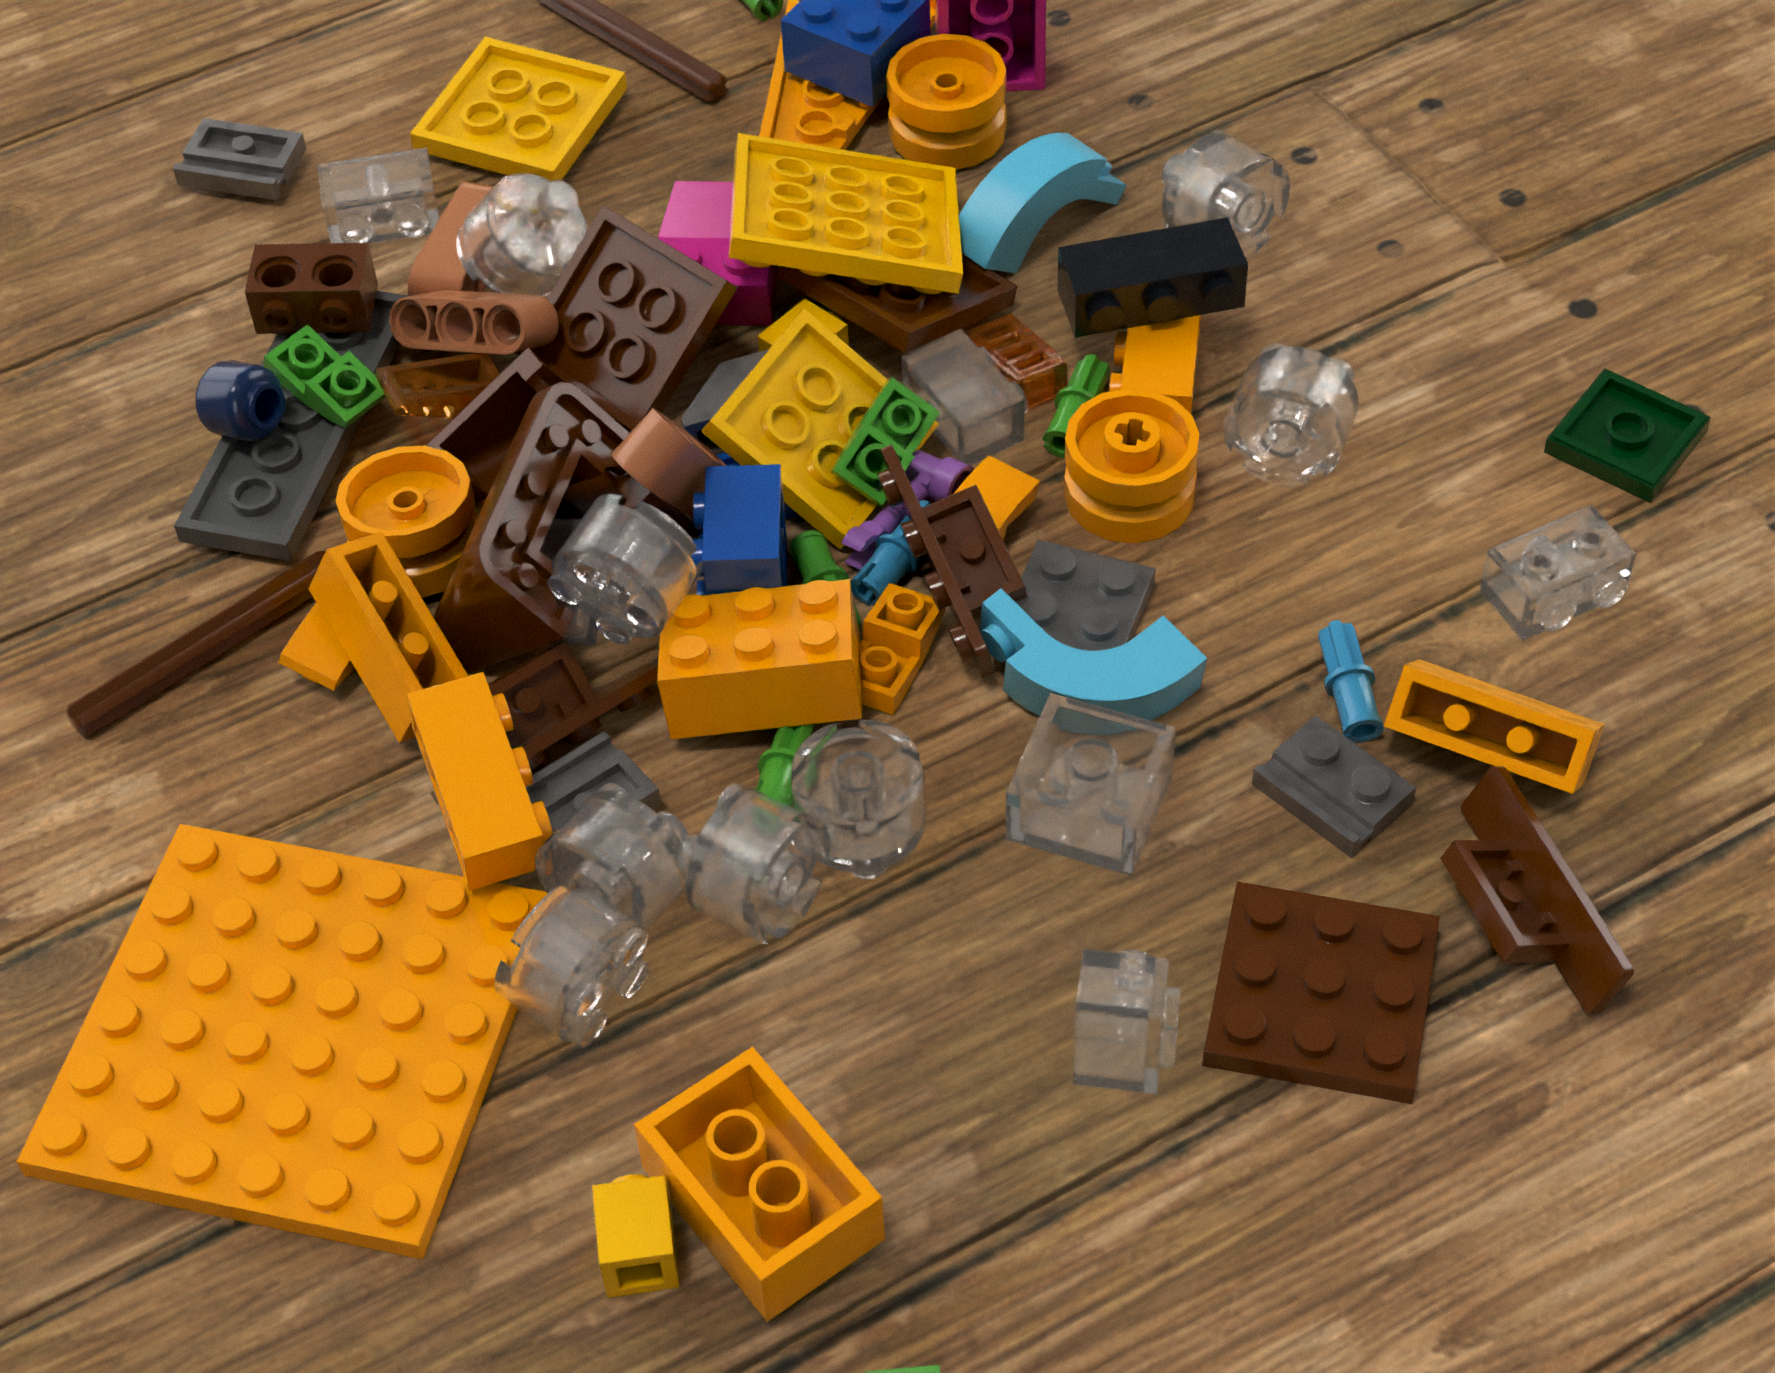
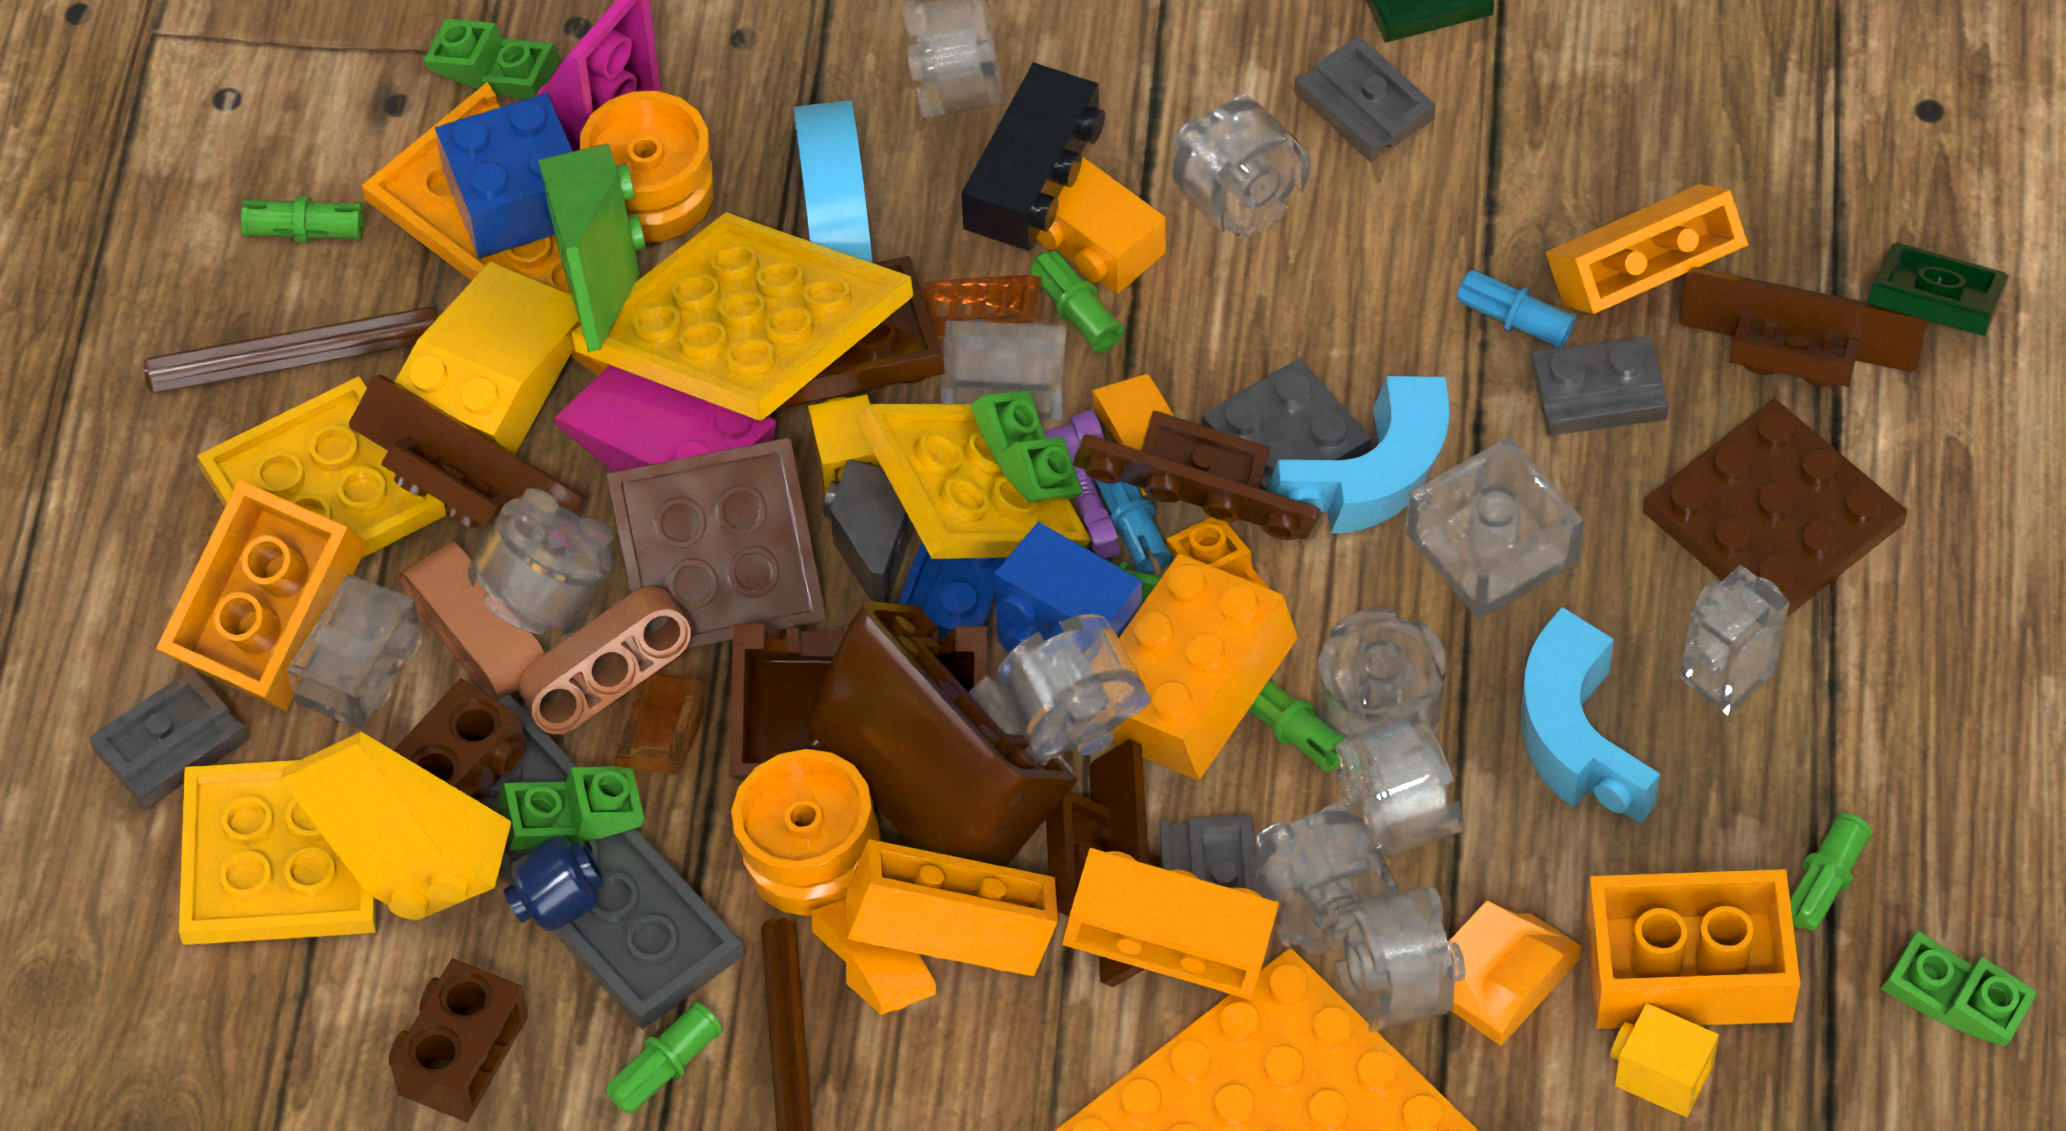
camera: 55 degrees left, 5 degrees up
nougat beam [611,408,727,519] -> none
light orange wheel [1064,388,1200,544] -> none
clear brick [1480,505,1636,641] -> none
none -> light orange brick [156,480,368,712]
none -> yellow plate [179,760,376,945]
none -> yellow slope [280,732,512,921]
none -> reddish brown bracket [349,375,584,548]
none -> reddish brown brick [389,958,528,1123]
none -> yellow slope [395,261,580,454]
none -> bright green slope [538,143,646,352]
none -> bright green axle [605,1002,723,1114]
none -> flat silver plate [1294,35,1436,162]
none -> light orange slope [1444,900,1582,1046]
none -> medium azure arch [1521,607,1660,824]
none -> bright green axle [1790,813,1873,931]
none -> dark green tile [1867,242,2009,336]

